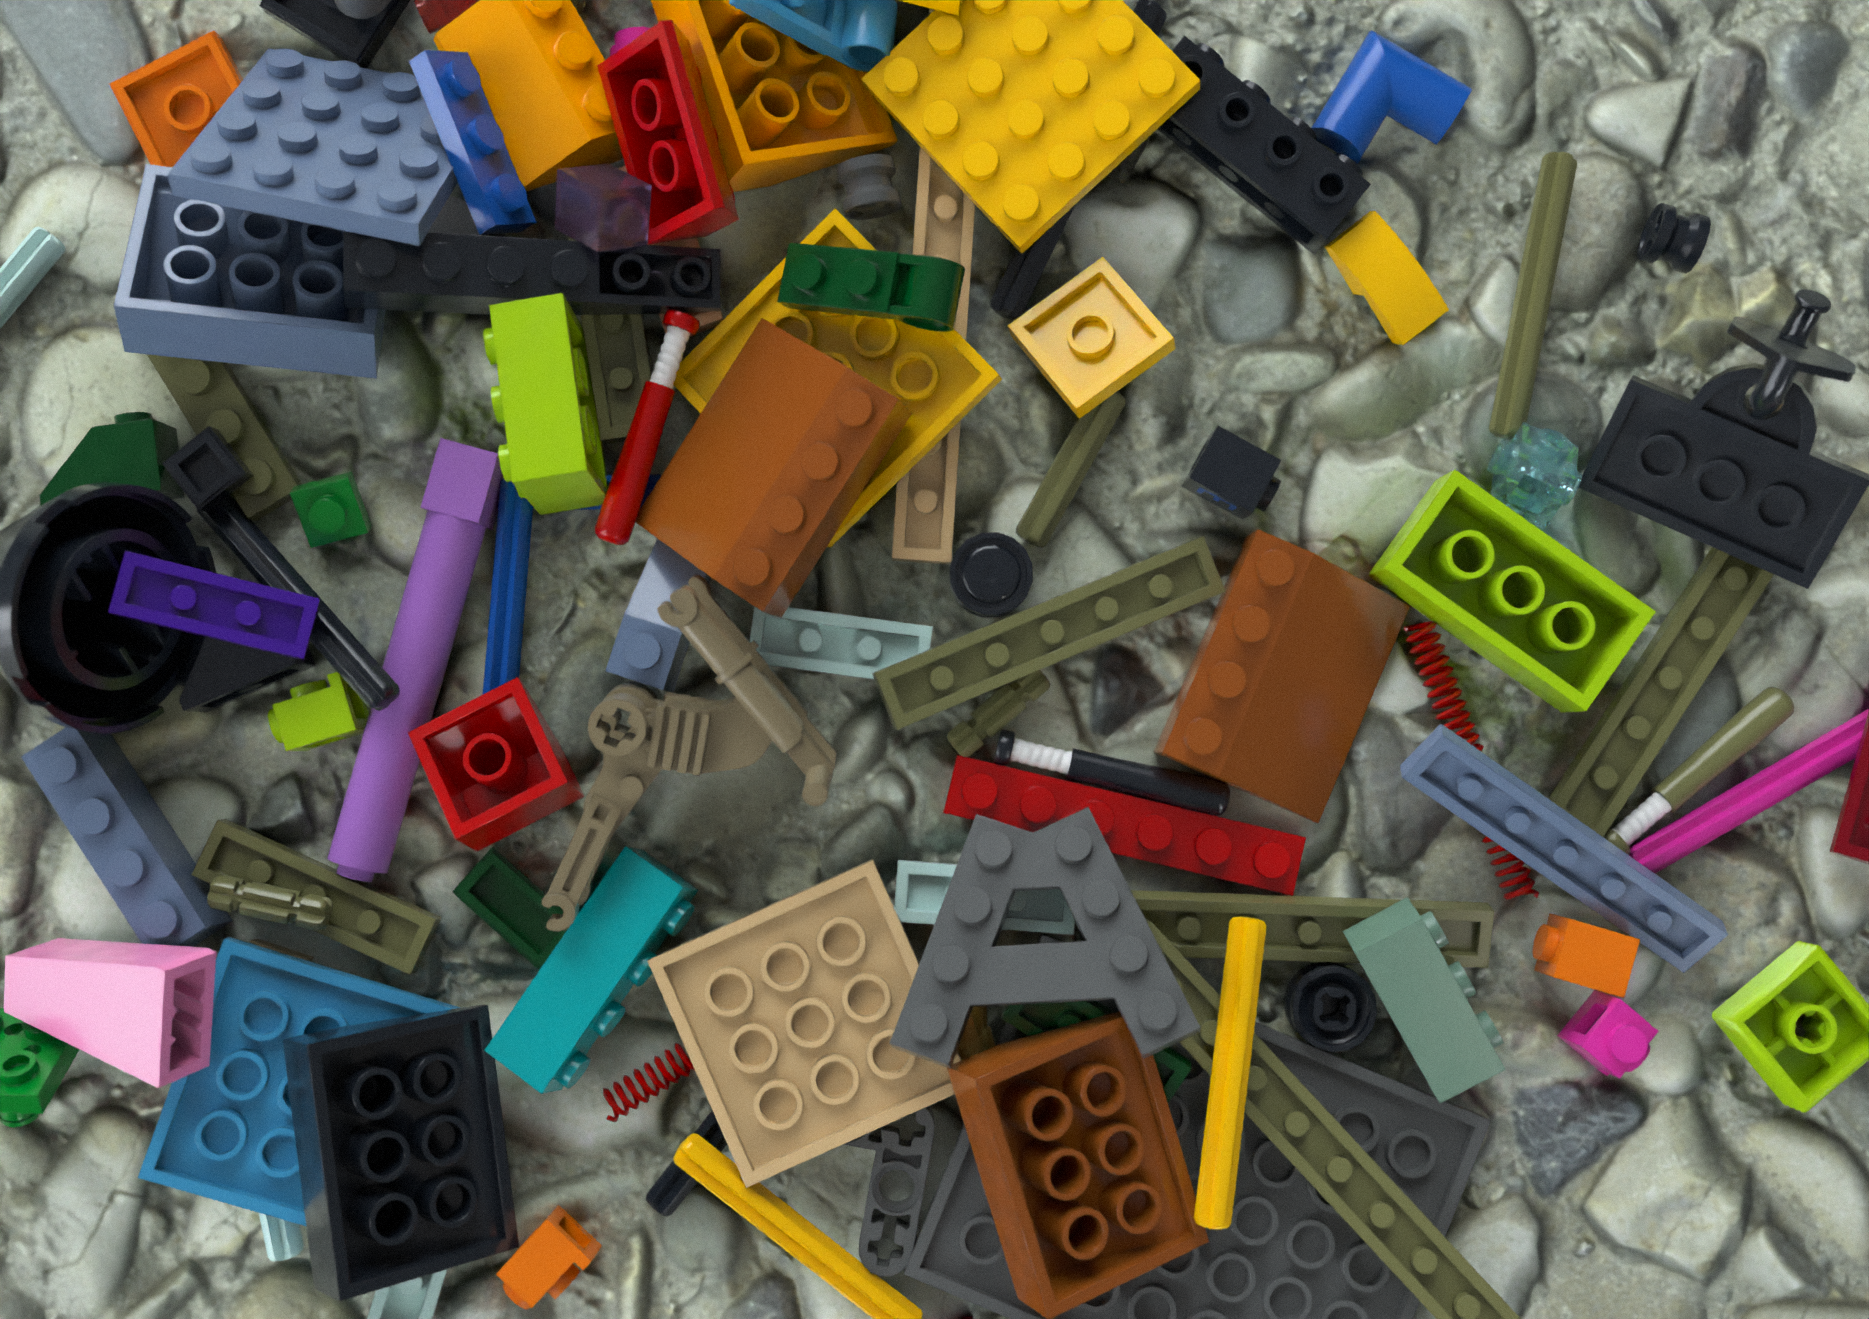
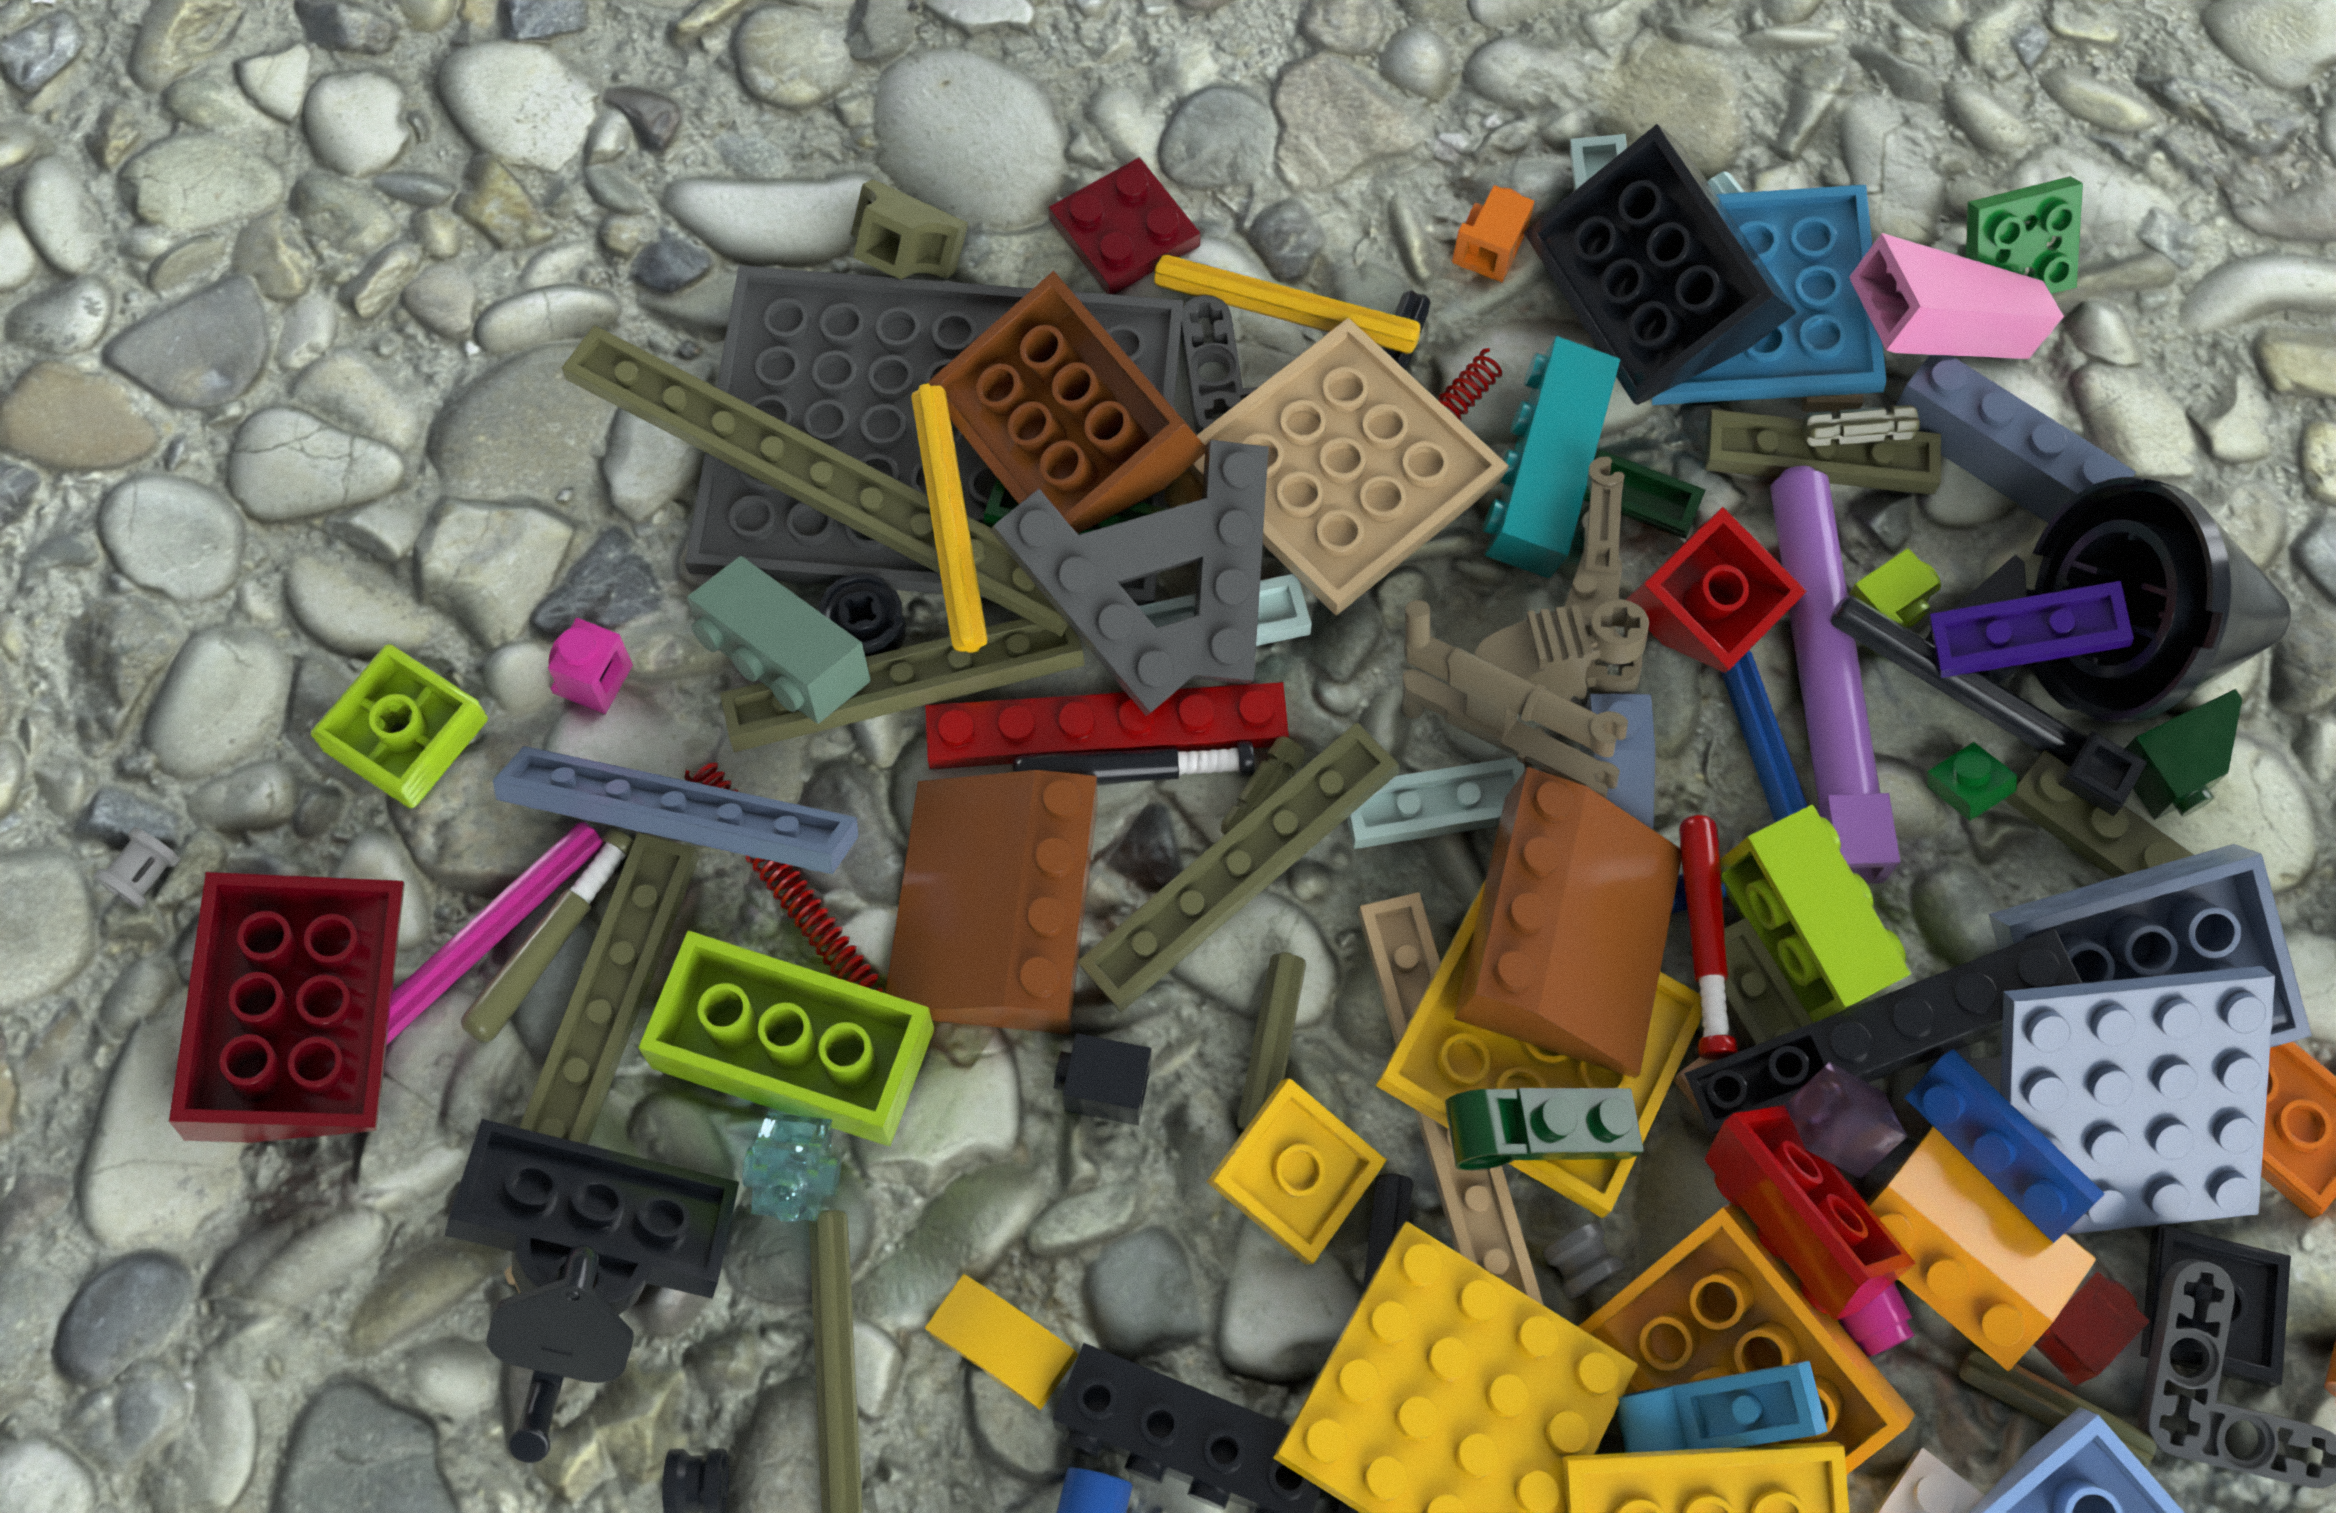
camera: 165 degrees right, 20 degrees down
black wheel [949,532,1033,618] -> none
orange brick [1532,913,1640,998] -> none

